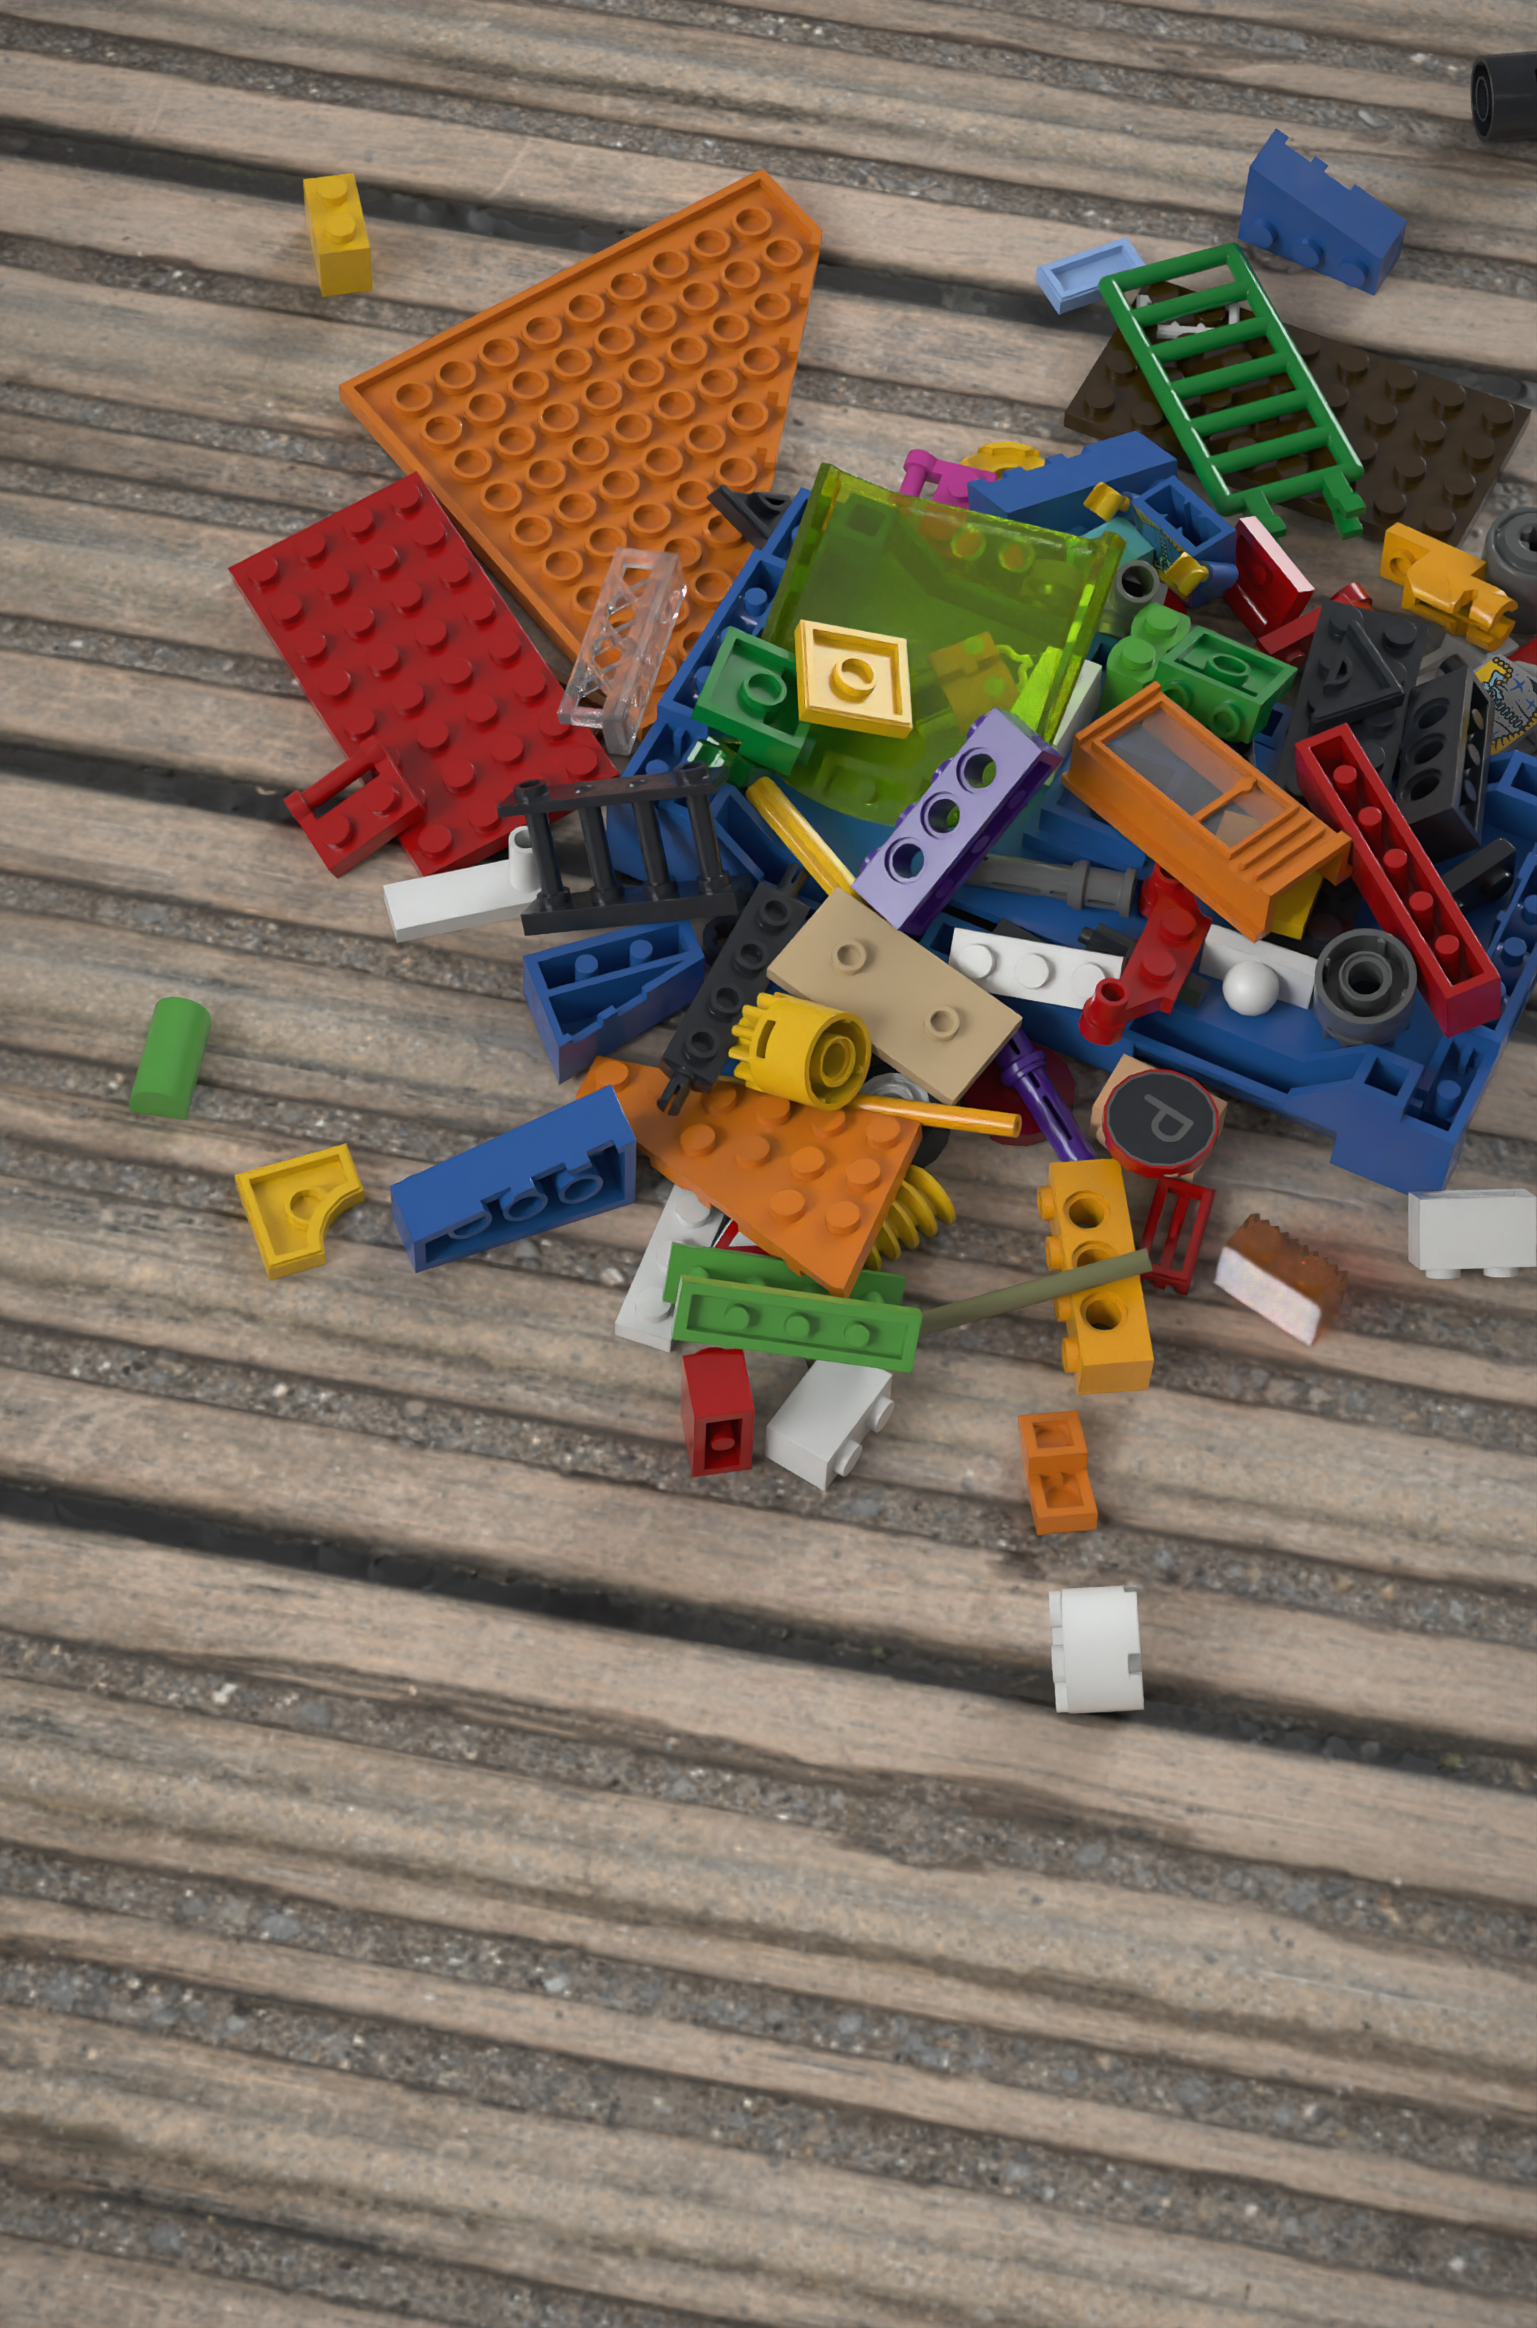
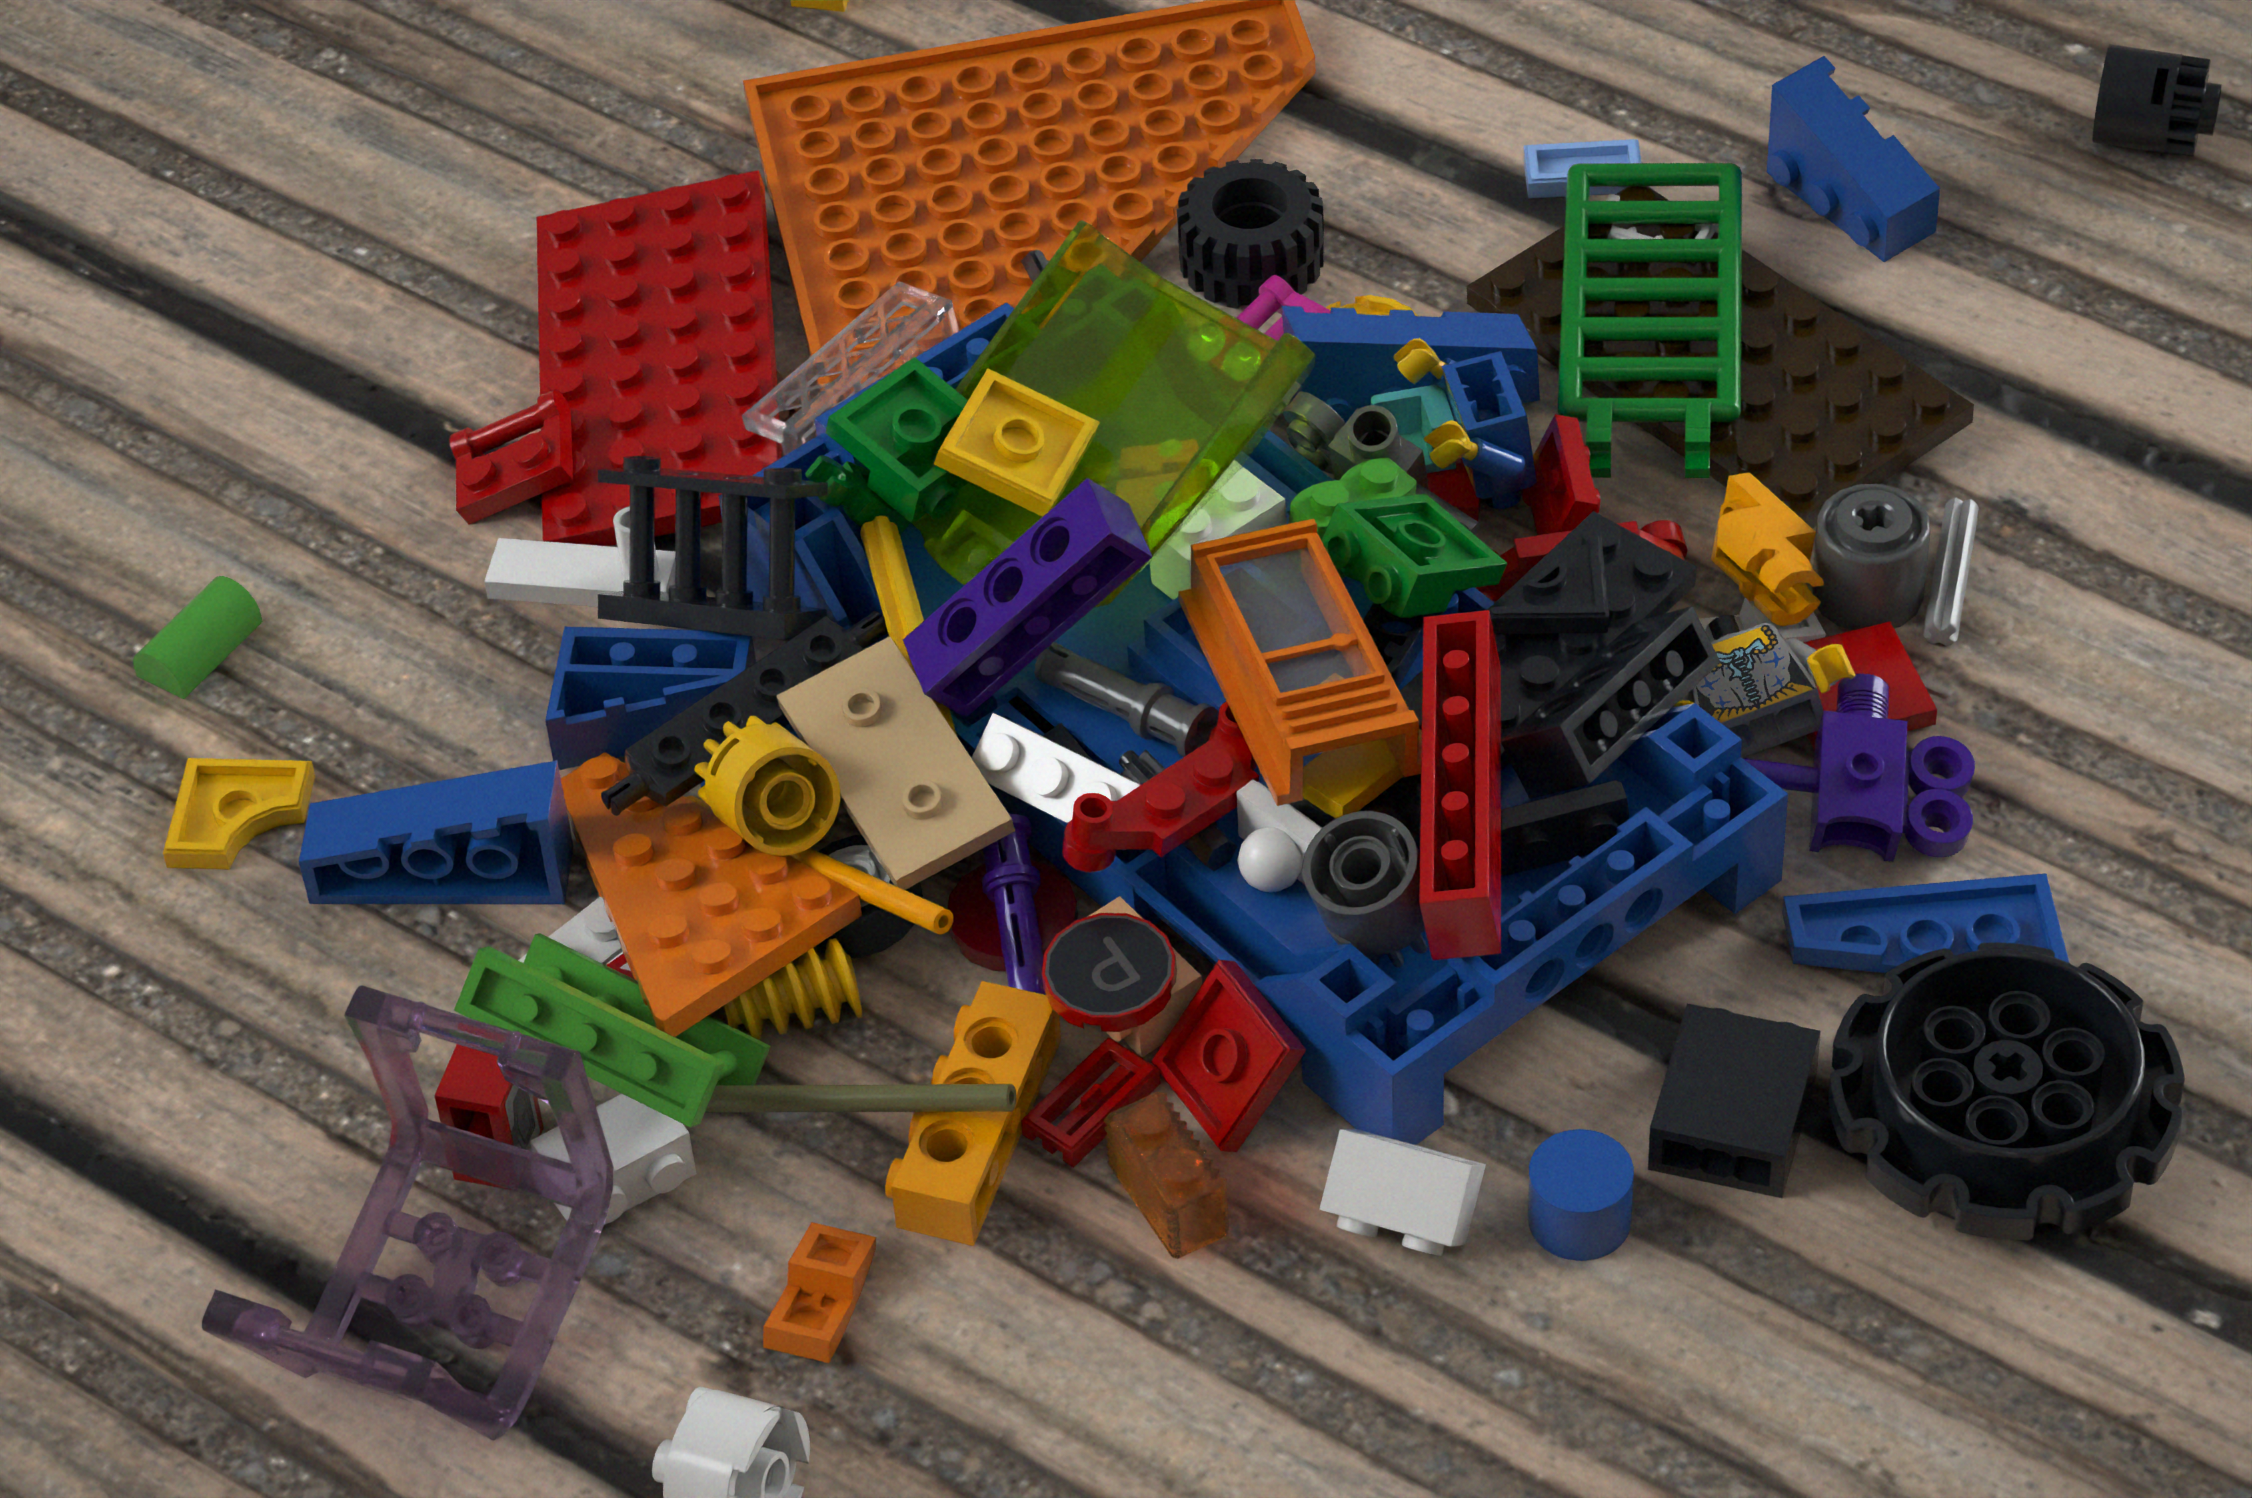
camera: 30 degrees right, 10 degrees down
none -> clear purple windscreen [202,985,614,1441]
none -> red tile [1151,959,1306,1152]
none -> black tyre [1177,159,1324,309]

